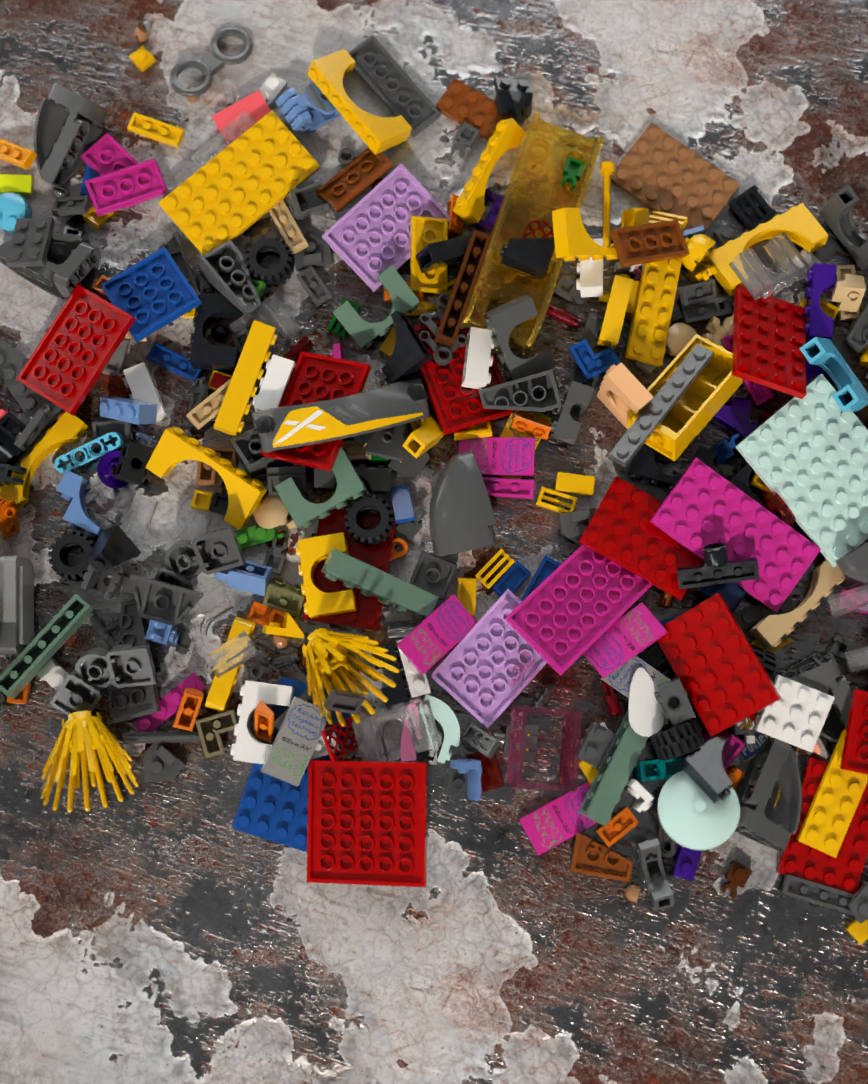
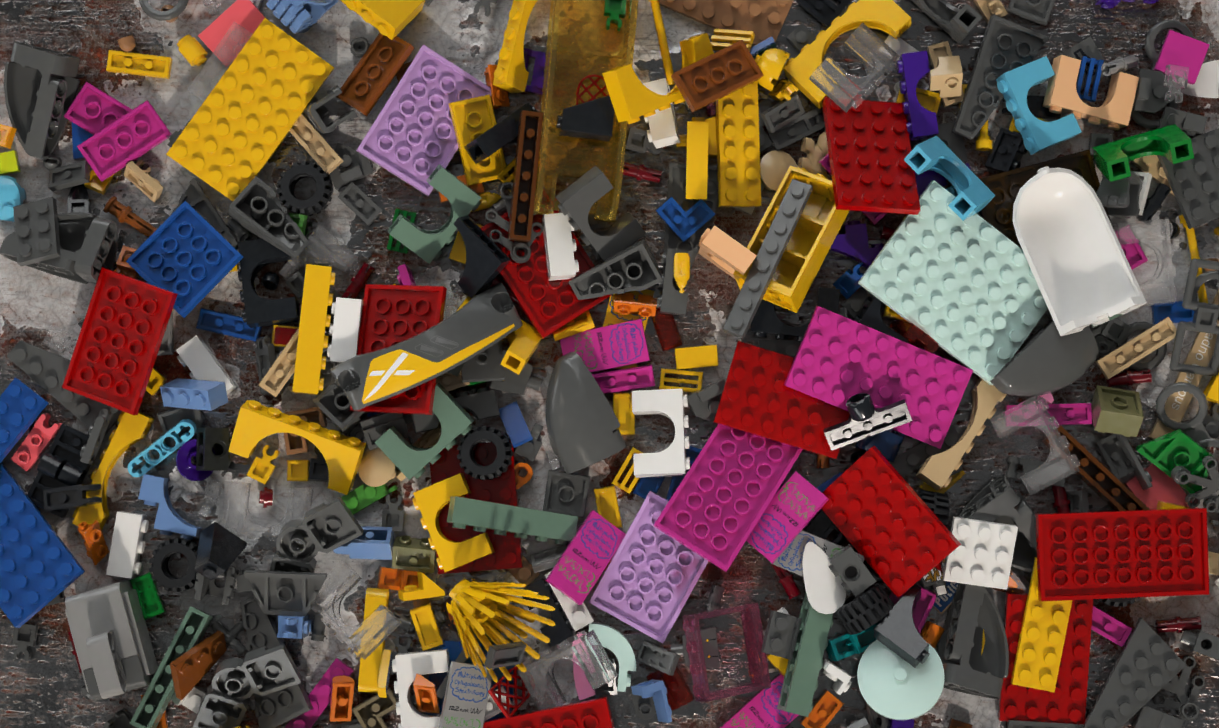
camera: 10 degrees left, 5 degrees up
none -> clear plate [42,325,77,355]
none -> dark orange pin [103,196,157,238]
none -> white brick [106,511,149,579]
none -> medium nougat hinge [117,35,136,52]
none -> tan plate [124,160,163,203]
none -> green plate [130,572,166,620]
none -> yellow plate [146,368,167,396]
none -> dark orange wing [170,630,227,700]
none -> yellow brick [177,34,208,66]
none -> yellow plate [247,445,280,485]
none -> dark red plate [259,487,273,508]
none -> yellow tile [377,649,392,698]
none -> yellow tile [410,603,443,651]
none -> yellow tile [613,392,635,435]
none -> white arch [632,389,690,478]
none -> clear red tile [651,308,683,351]
none -> yellow piece [674,253,690,293]

